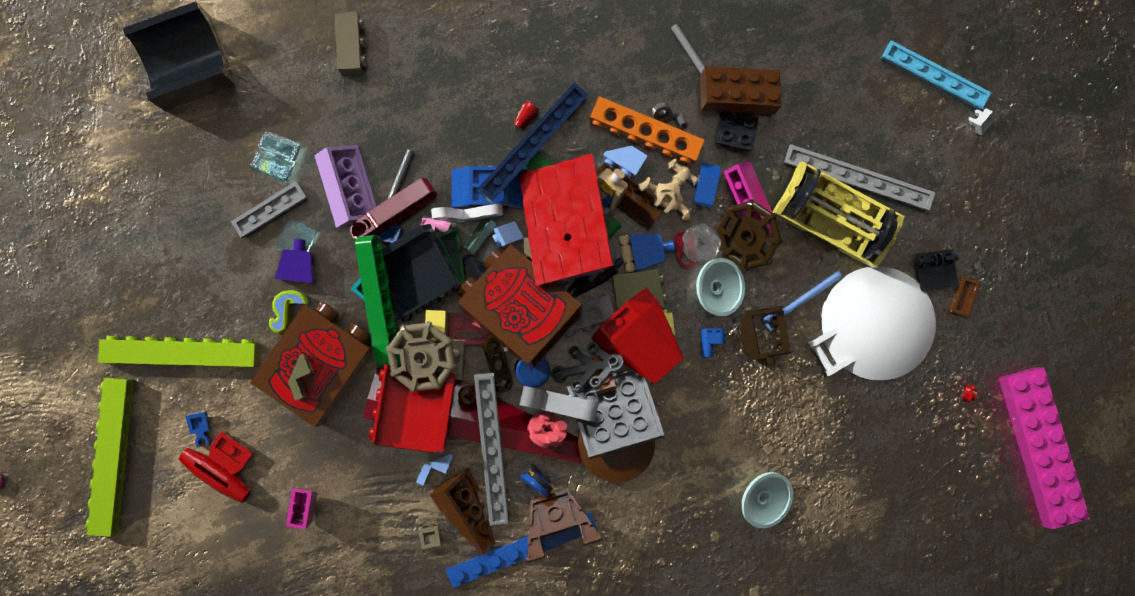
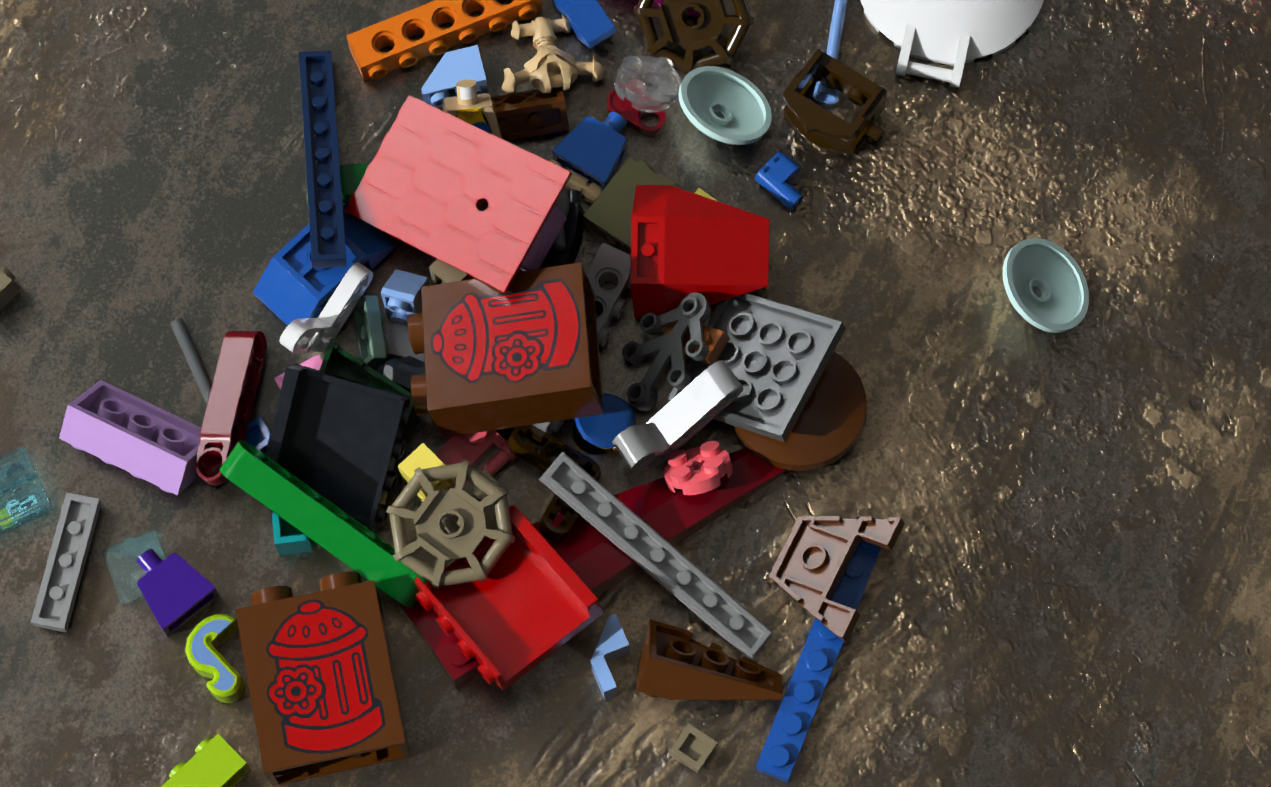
camera: 40 degrees left, 15 degrees down
olive slope [288,354,315,401] -> none
red cone [514,101,540,130] -> none
piece [520,464,553,498] -> none

